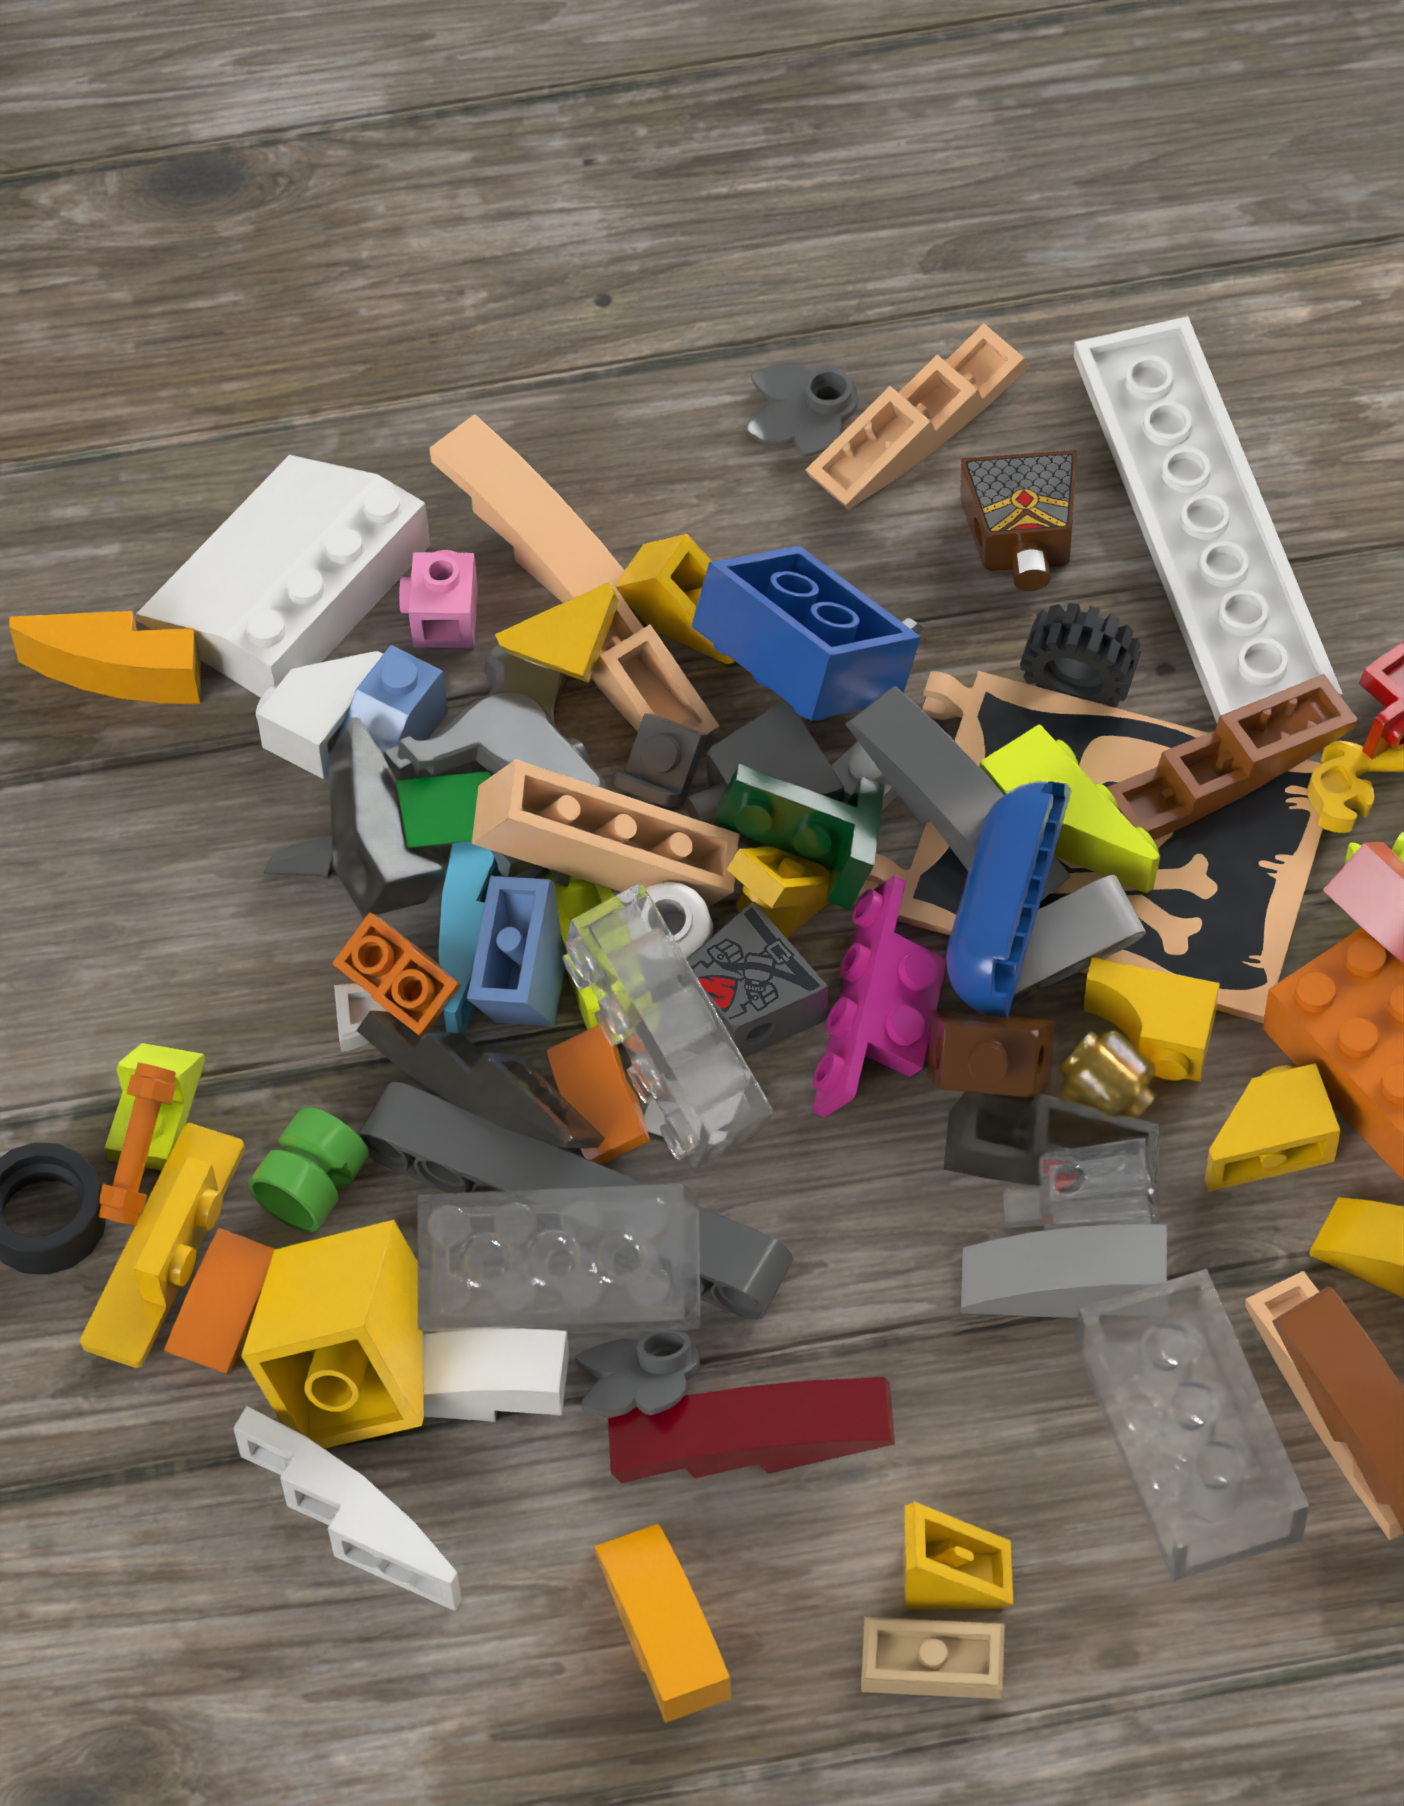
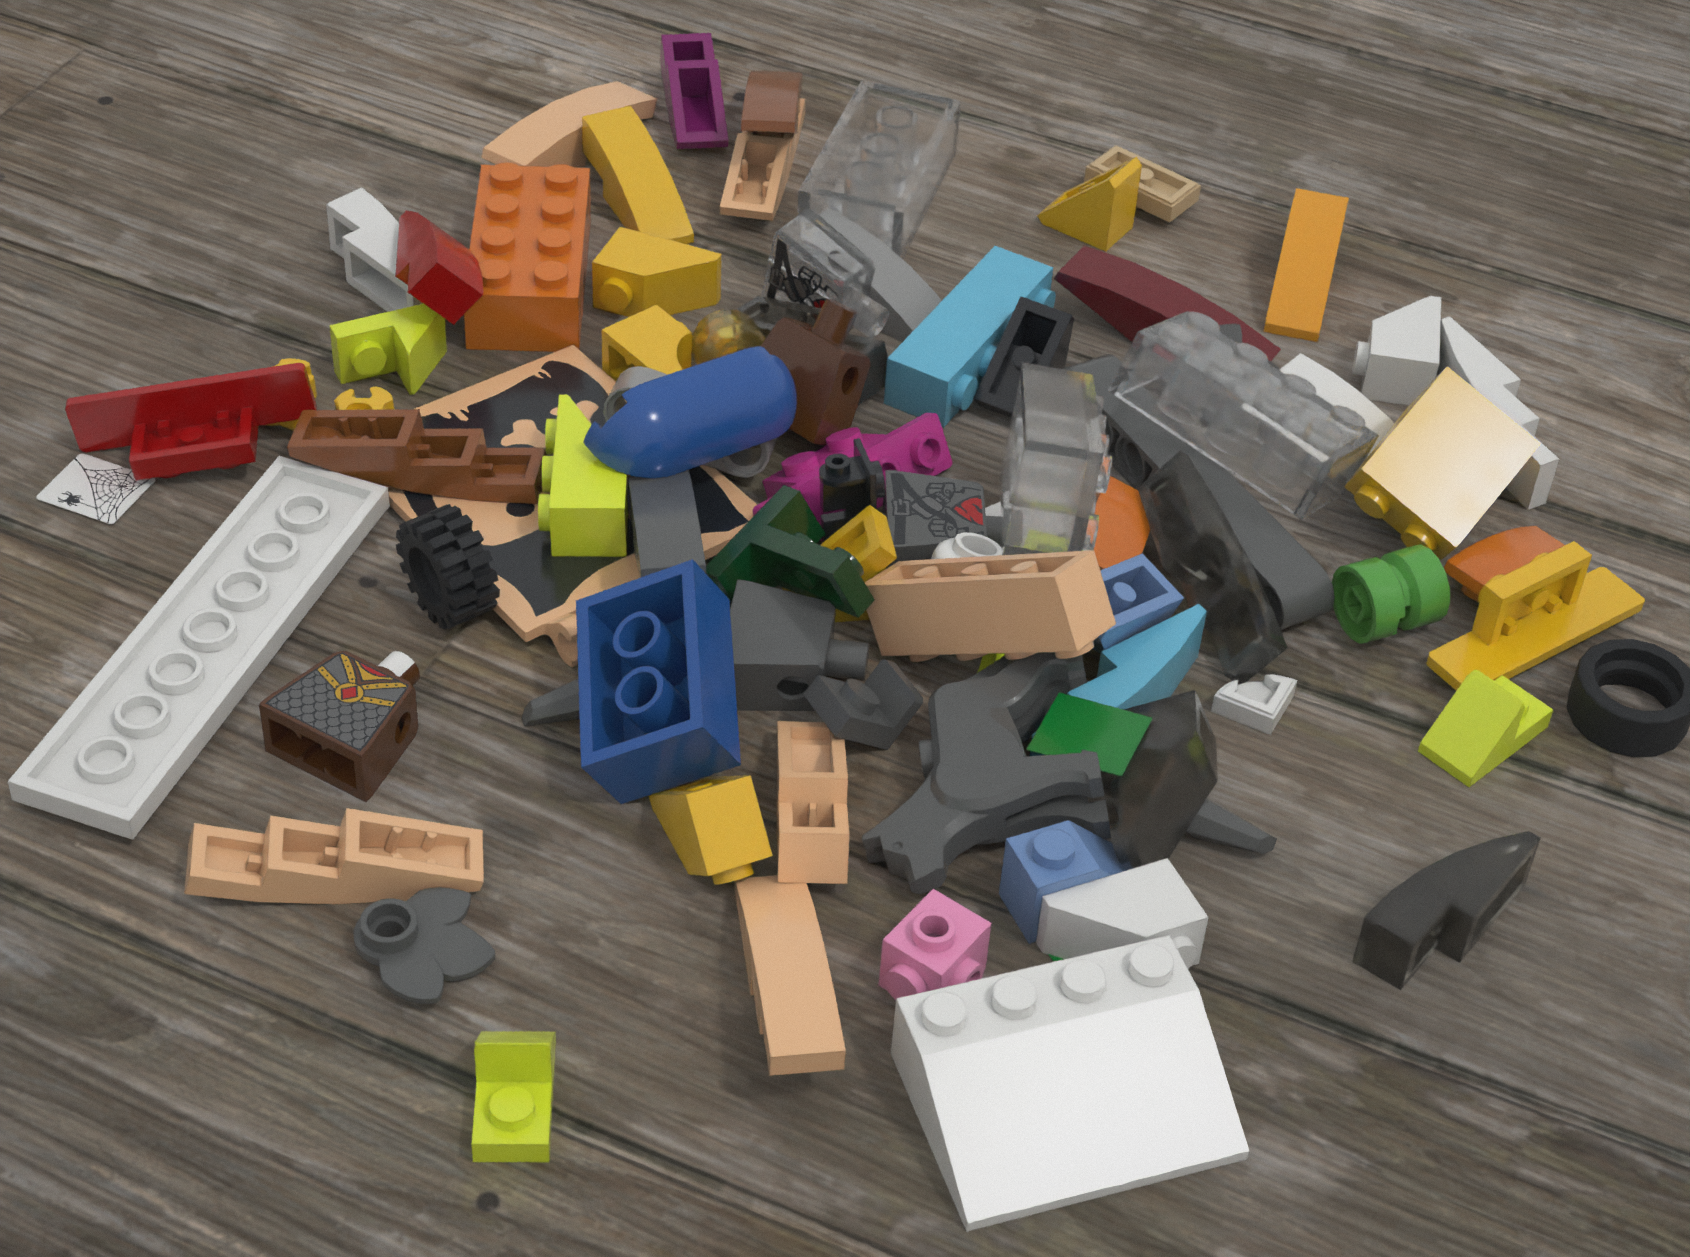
camera: 150 degrees left, 15 degrees down
light orange slope [9,611,201,704] -> none
orange bar [98,1062,176,1226] -> none
orange slope [332,912,462,1037] -> none
yellow slope [495,582,619,683] -> none
none -> neon yellow slope [471,1031,556,1162]
none -> black hinge [819,438,885,544]
none -> medium azure brick [884,246,1056,428]
none -> black slope [974,296,1074,425]
none -> white slope [1352,296,1441,406]
none -> clear smoke slope [1352,831,1541,990]

